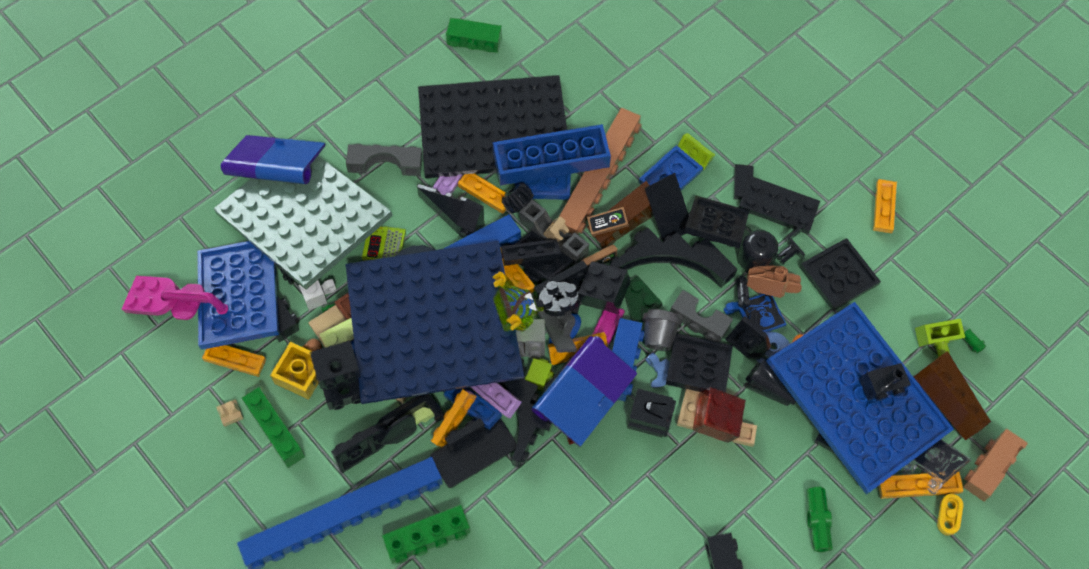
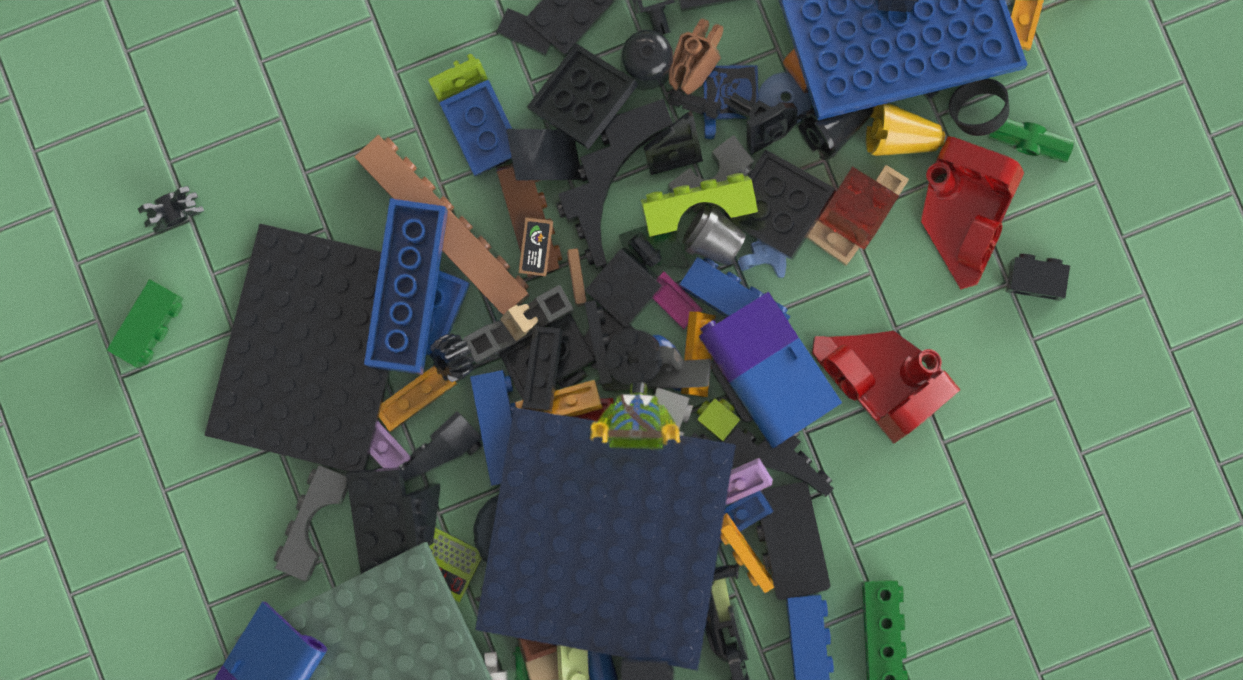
camera: 65 degrees left, 20 degrees up
black piece [628,388,676,438] -> none
none -> black pin [138,186,204,233]
none -> black plate [346,467,408,574]
none -> black wing [402,483,440,550]
none -> black pin [628,232,662,268]
none -> lime arch [640,173,758,236]
none -> black wing [643,111,703,175]
none -> red panel [811,330,961,444]
none -> yellow cone [866,103,945,156]
none -> red panel [921,136,1024,290]
none -> black tyre [948,78,1010,136]

